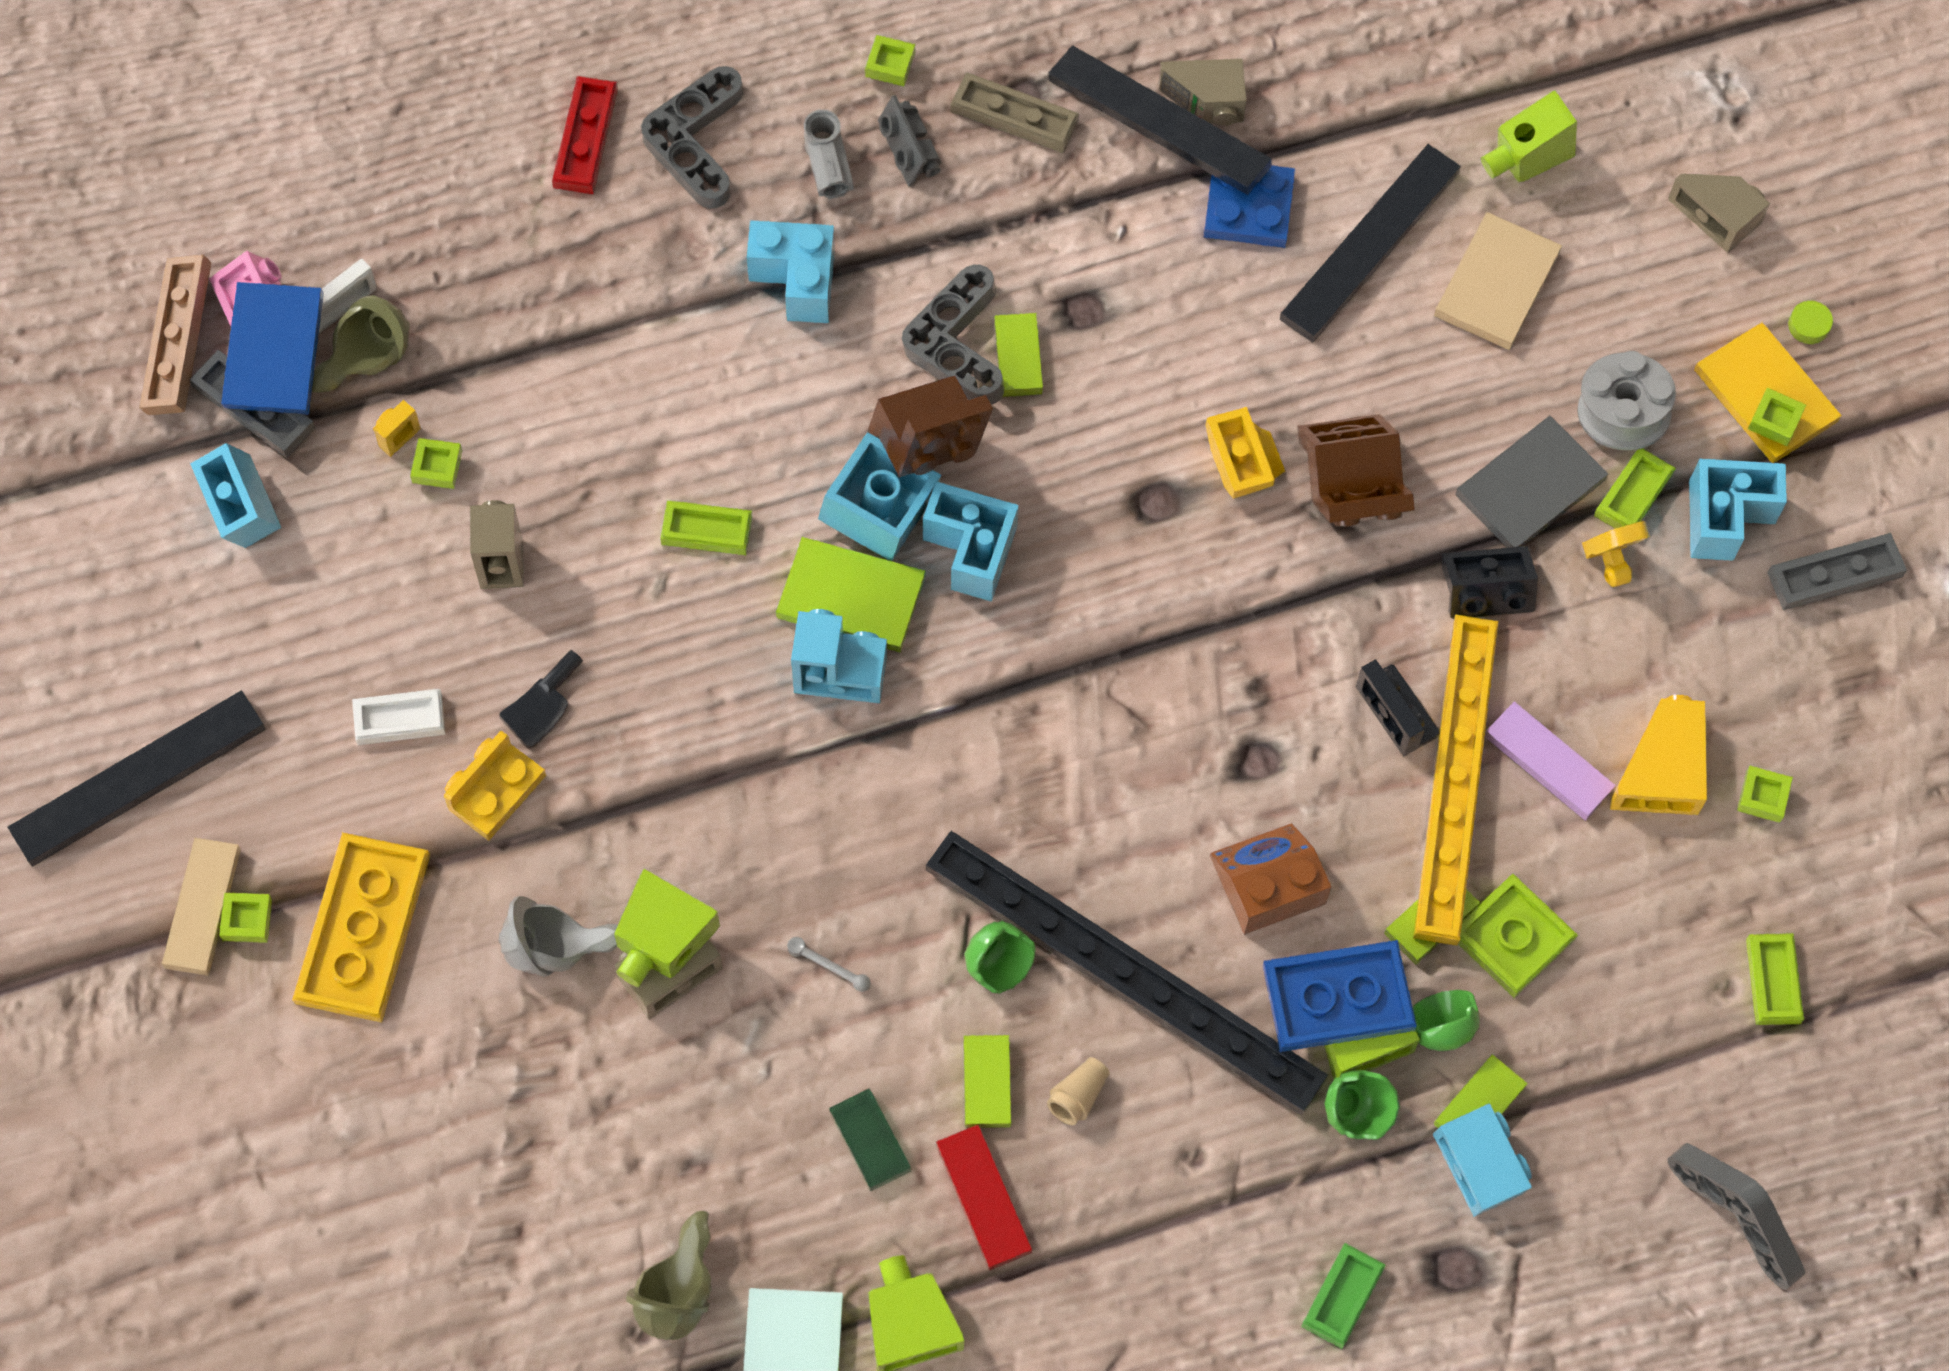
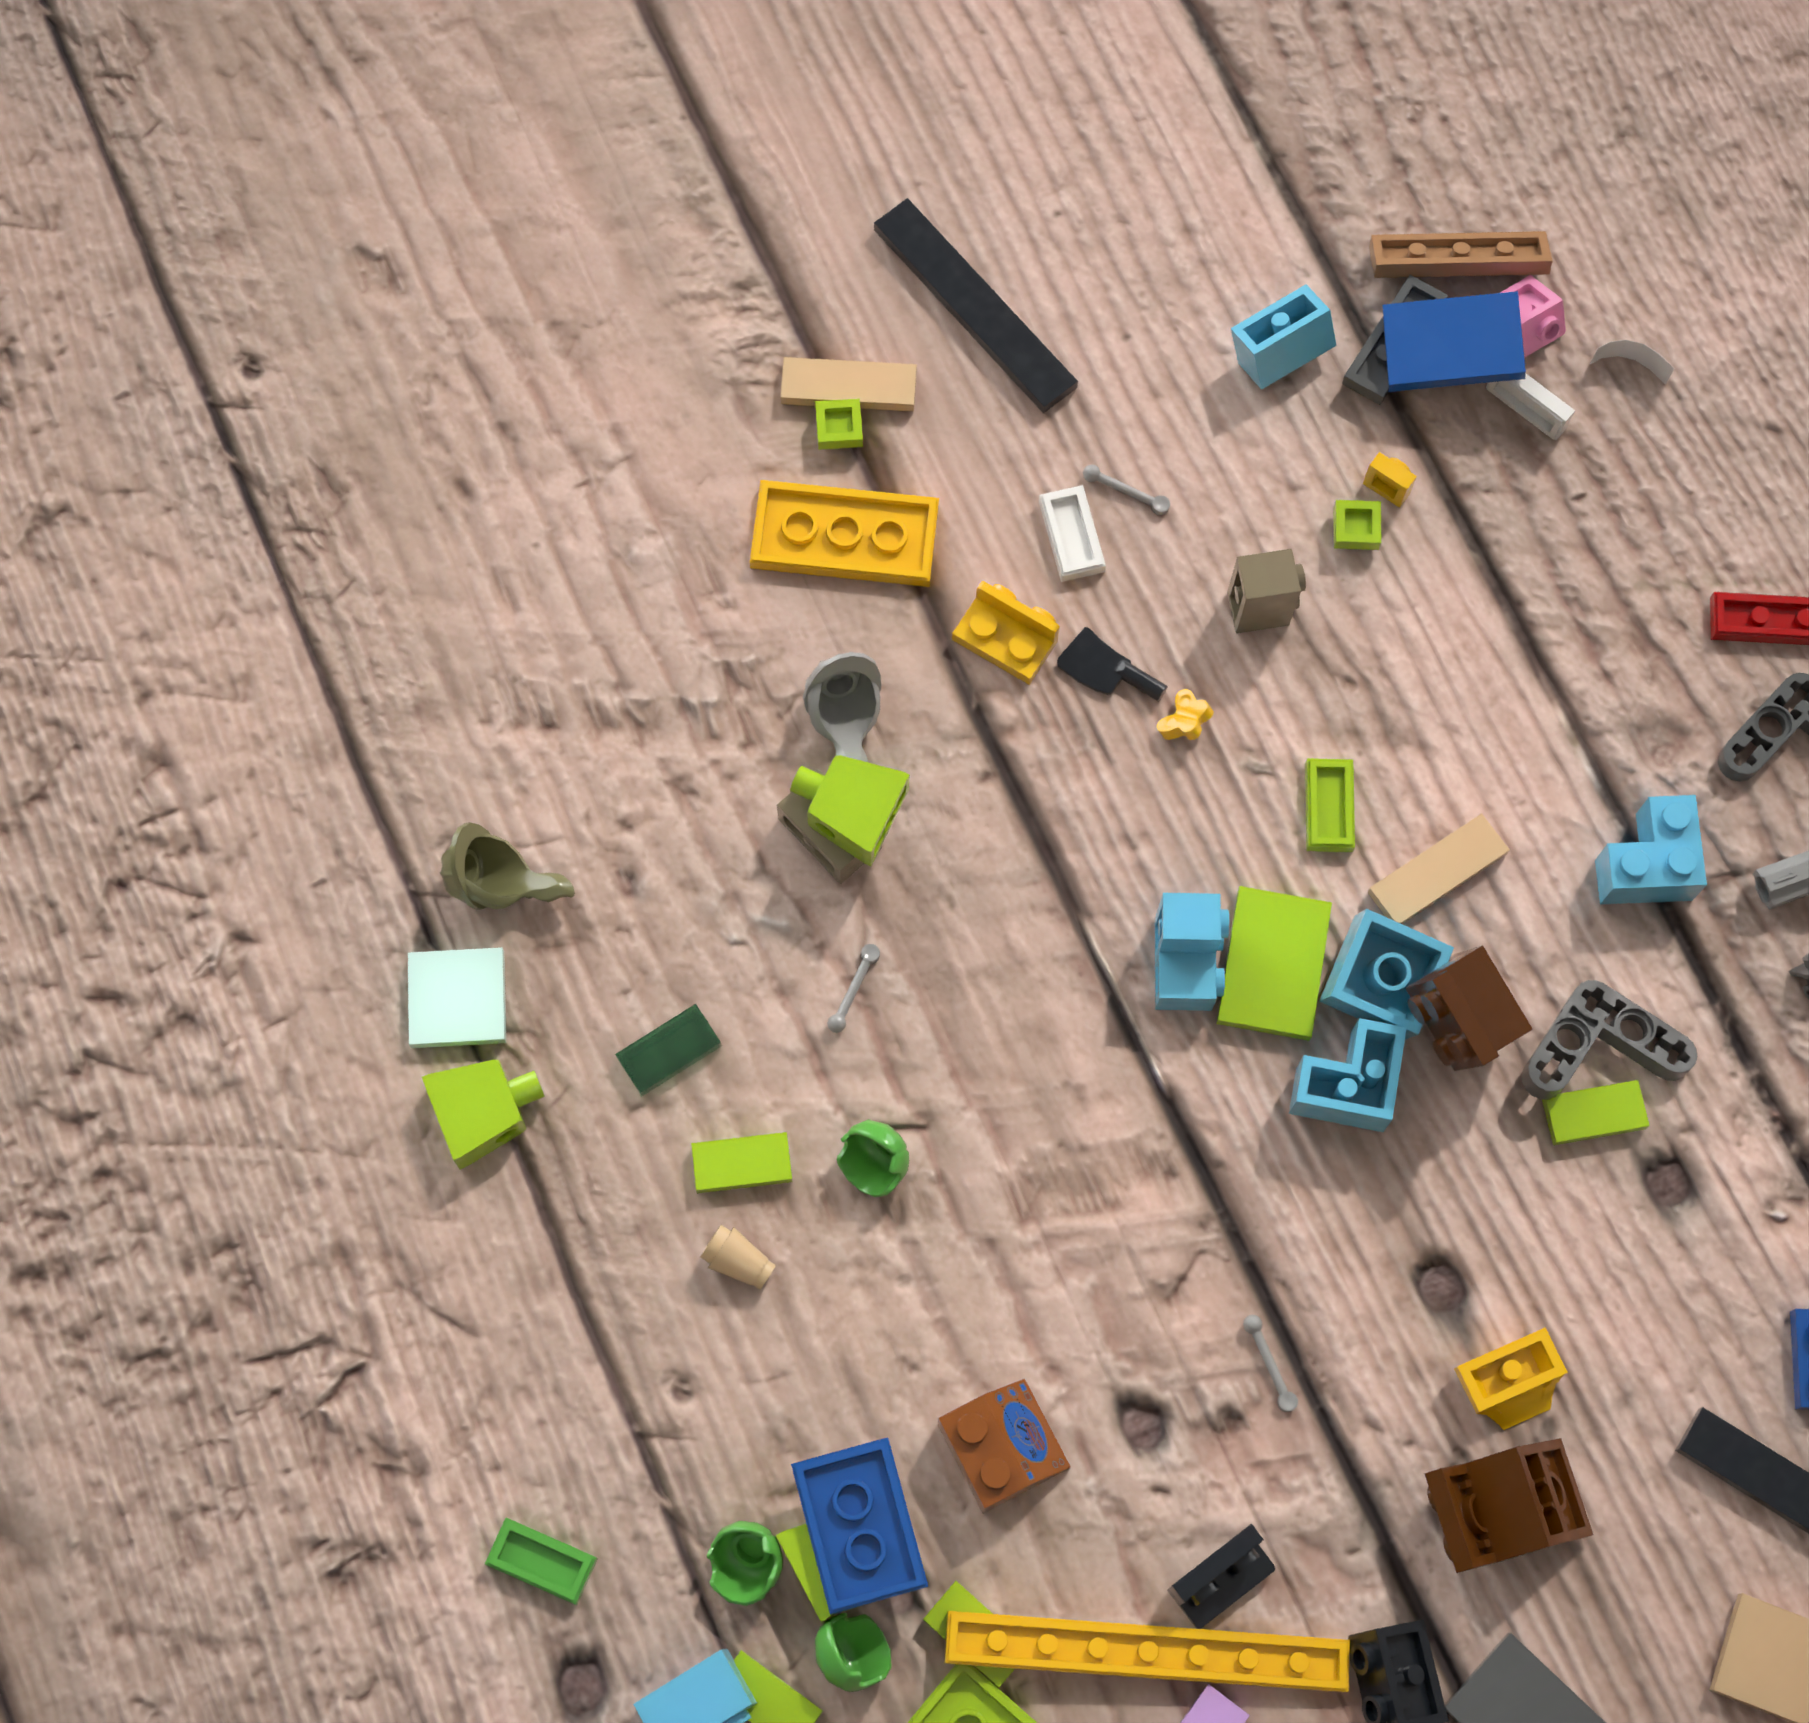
camera: 85 degrees right, 5 degrees up
olive piece [312,295,410,393] -> none
black plate [926,830,1328,1116] -> none
red tile [936,1125,1032,1271] -> none
none -> light grey hinge [1083,464,1170,515]
none -> yellow piece [1157,689,1214,740]
none -> light grey hinge [1243,1315,1298,1412]
none -> tan tile [1367,813,1510,924]
none -> white sticker [1590,340,1675,385]

